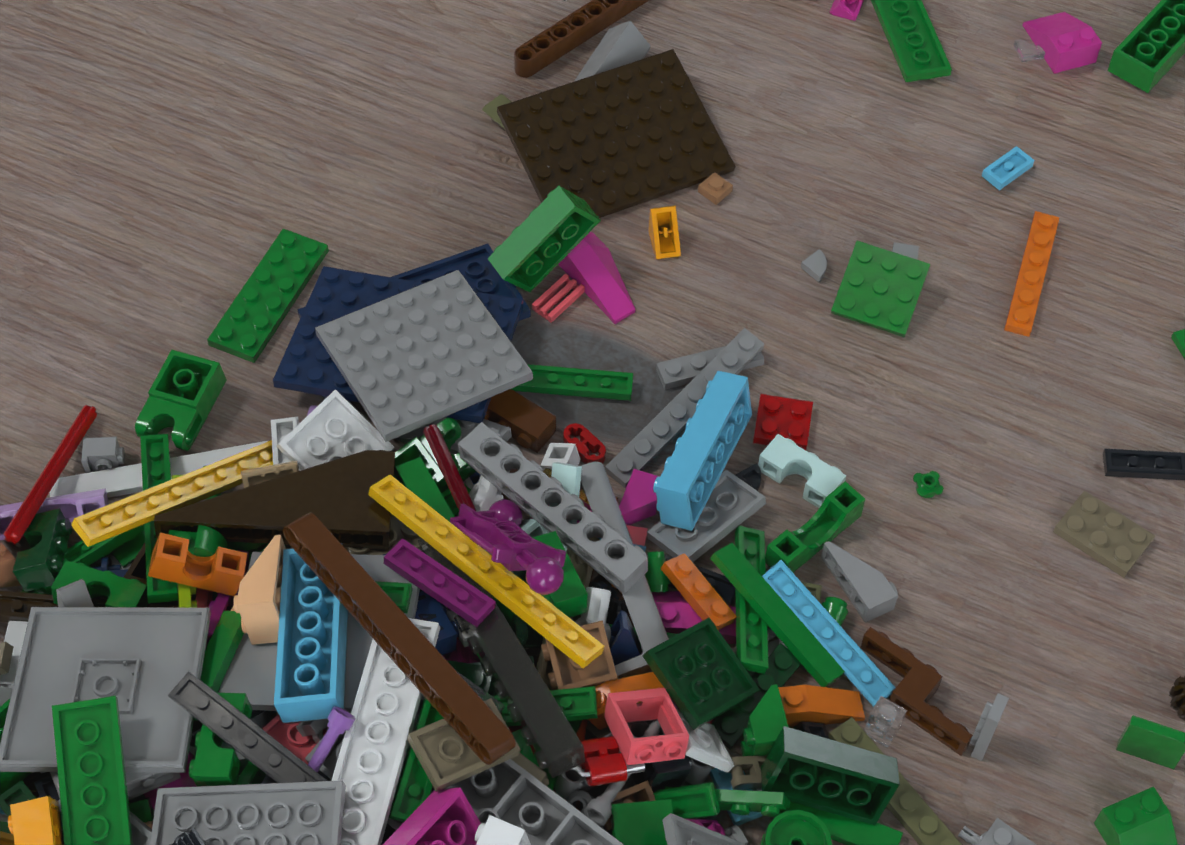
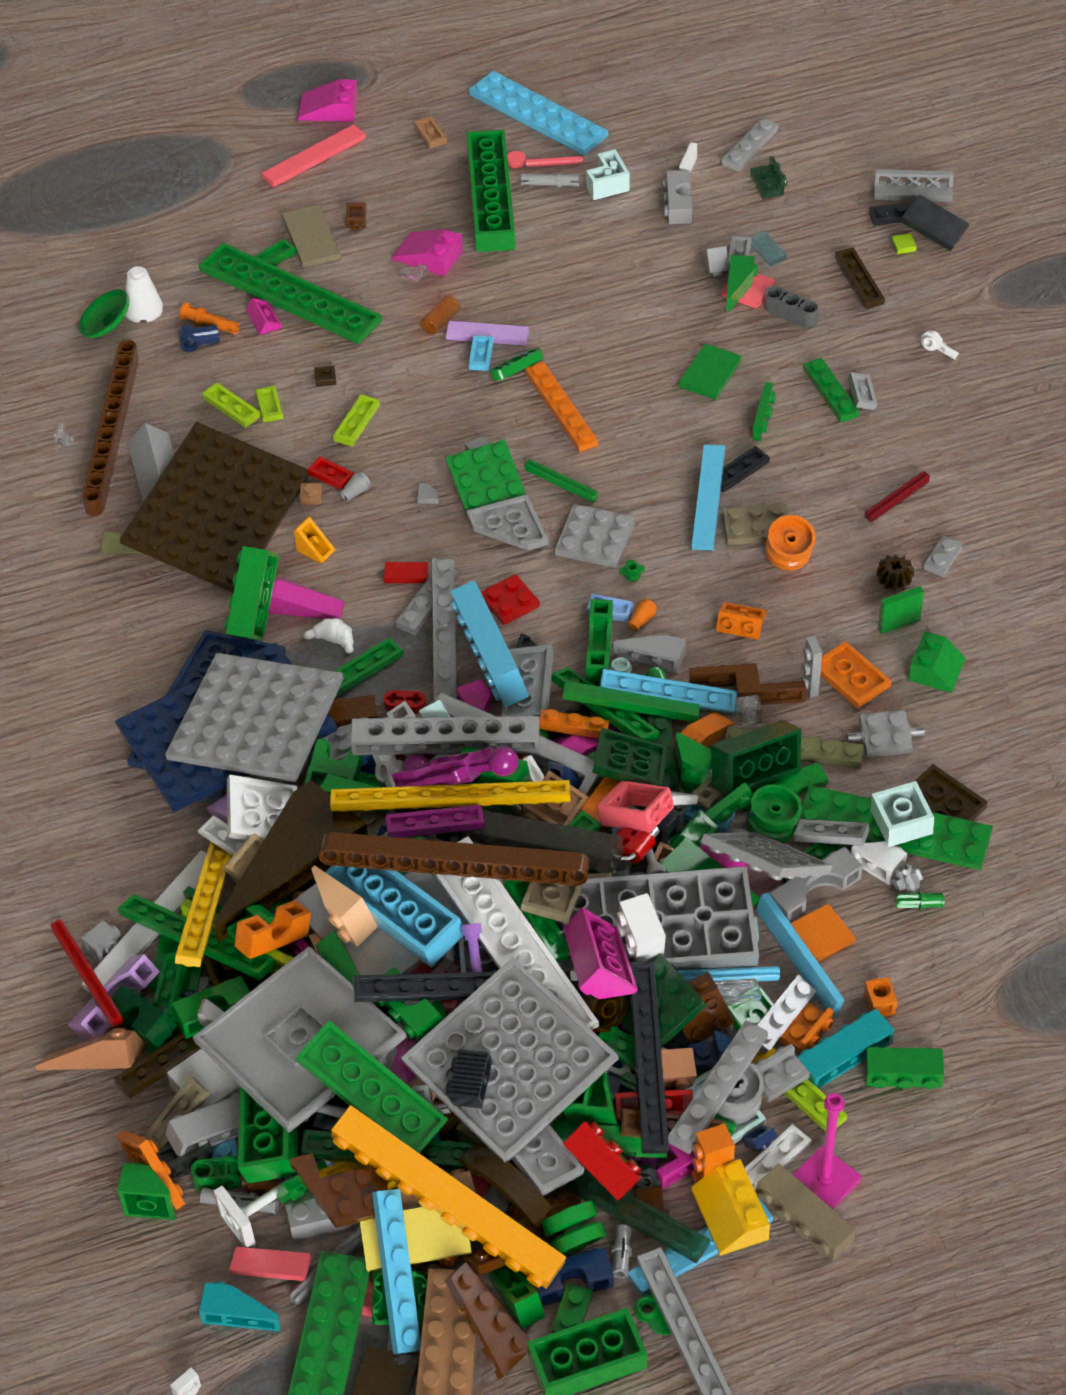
camera: 40 degrees left, 5 degrees down
green brick [135,349,227,451] -> none
green plate [207,229,329,363] -> none
dark red axle [423,424,476,511] -> none
coral tile [532,273,585,323] -> none
light aqua arch [758,434,846,508] -> none
none -> lime plate [202,383,260,428]
none -> lime tile [255,386,283,423]
none -> white piece [304,618,354,654]
none -> red plate [308,456,354,490]
none -> dark brown tile [314,366,337,387]
none -> lime plate [333,394,380,447]
none -> light grey cone [339,472,371,502]
none -> red tile [384,562,429,583]
none -> clear orange pin [420,295,460,335]
none -> lavender tile [446,321,529,346]
none -> light grey plate [466,495,548,550]
none -> green beam [489,347,544,381]
none -> green axle [525,460,598,503]
none -> light grey plate [555,504,635,569]
none -> light blue tile [586,594,634,623]
none -> light aqua plate [609,657,632,673]
none -> orange cone [627,598,657,631]
none -> medium azure tile [692,445,725,550]
none -> orange bracket [716,602,767,640]
none -> orange wheel [765,515,816,571]
none -> orange plate [820,641,892,709]

